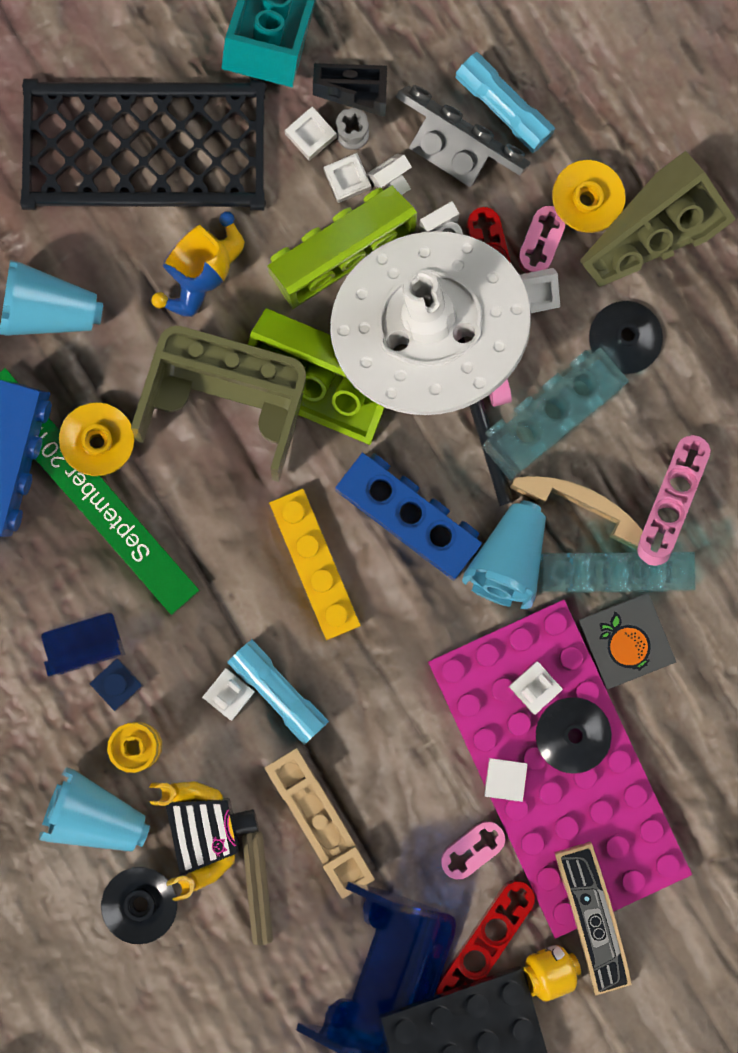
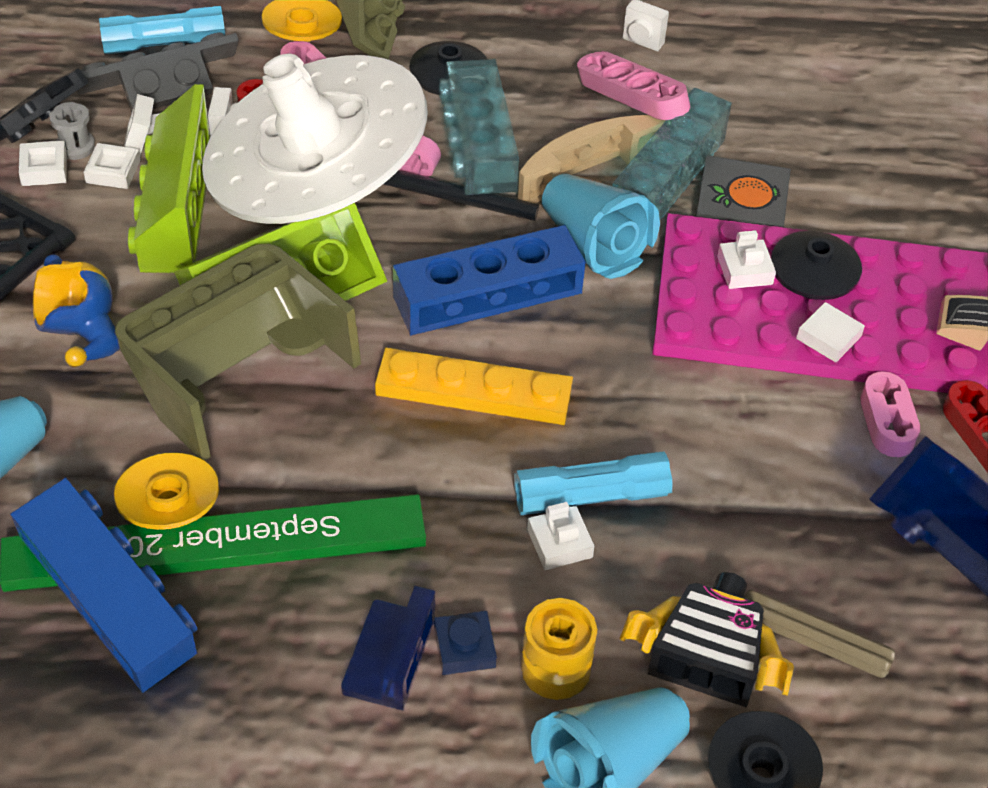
camera: 60 degrees left, 35 degrees down
tan slope [264,748,375,899] -> none

